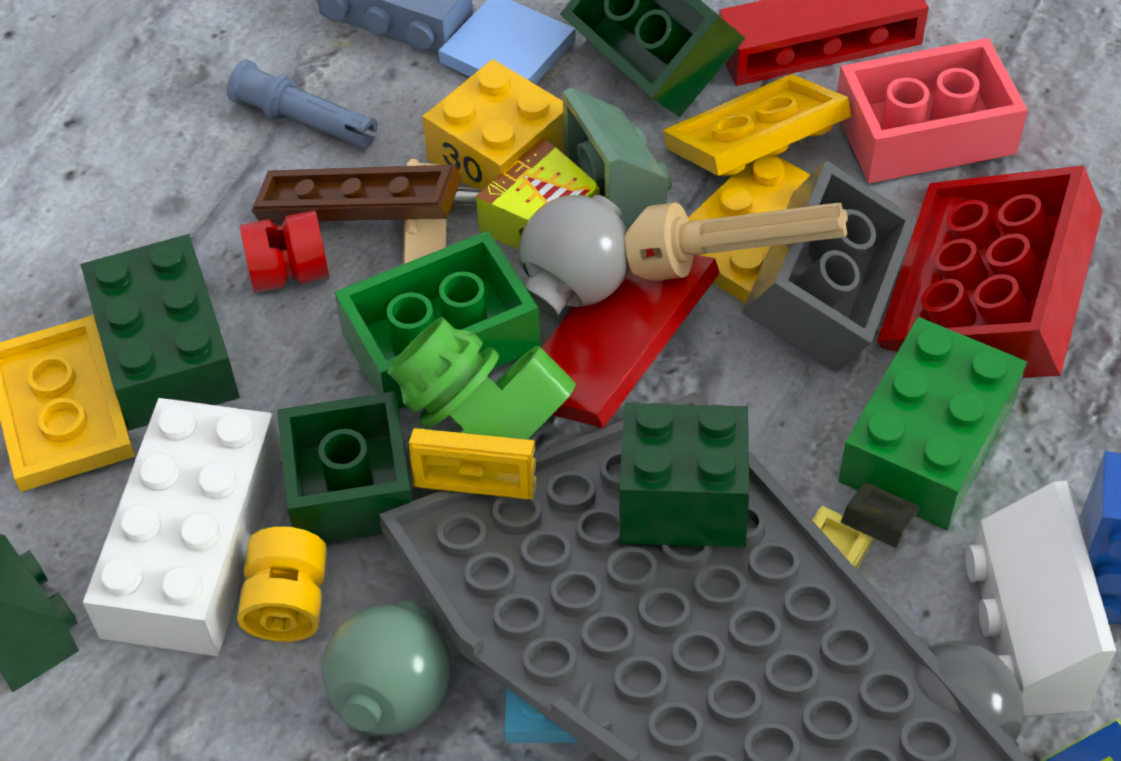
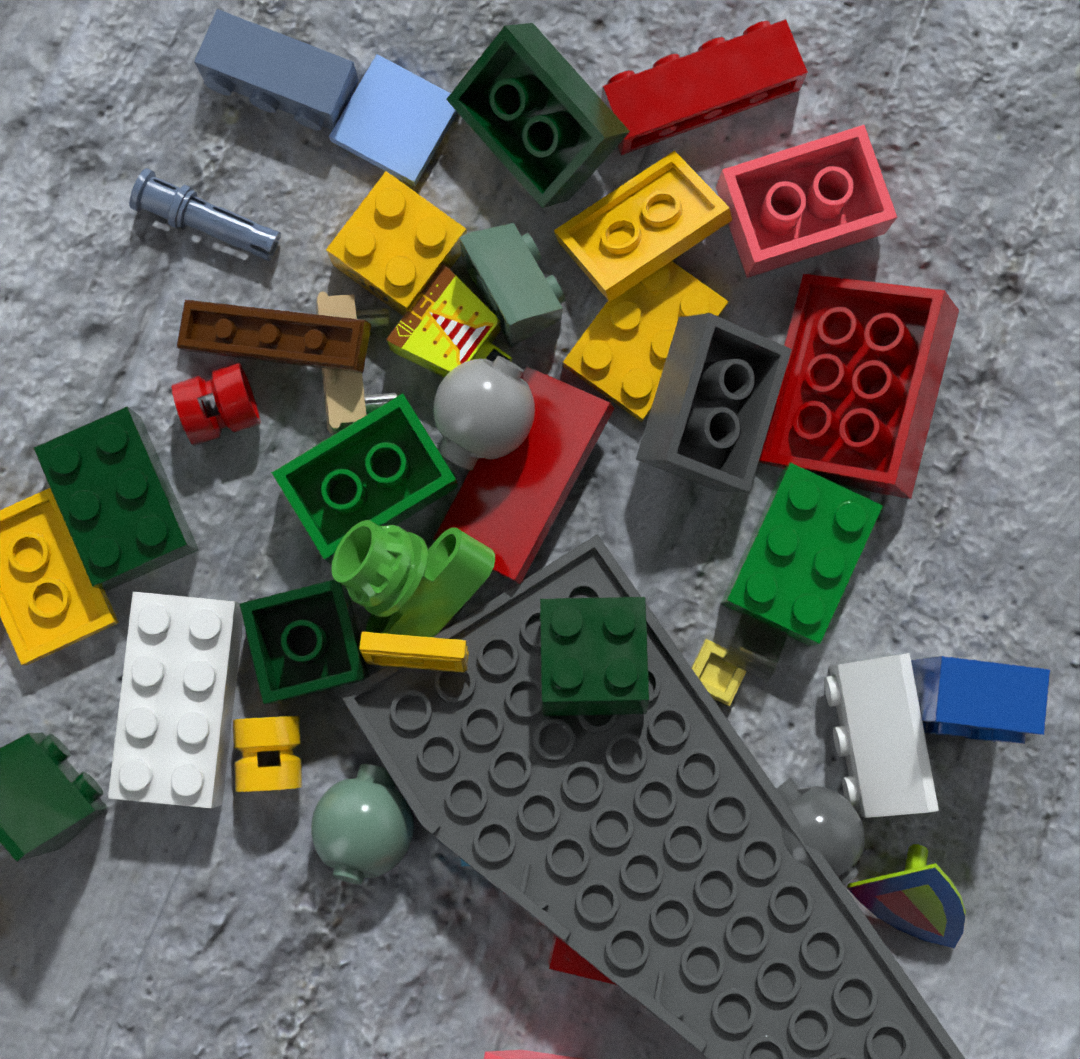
camera: 10 degrees left, 30 degrees up
tan piece [624,202,848,281] -> none

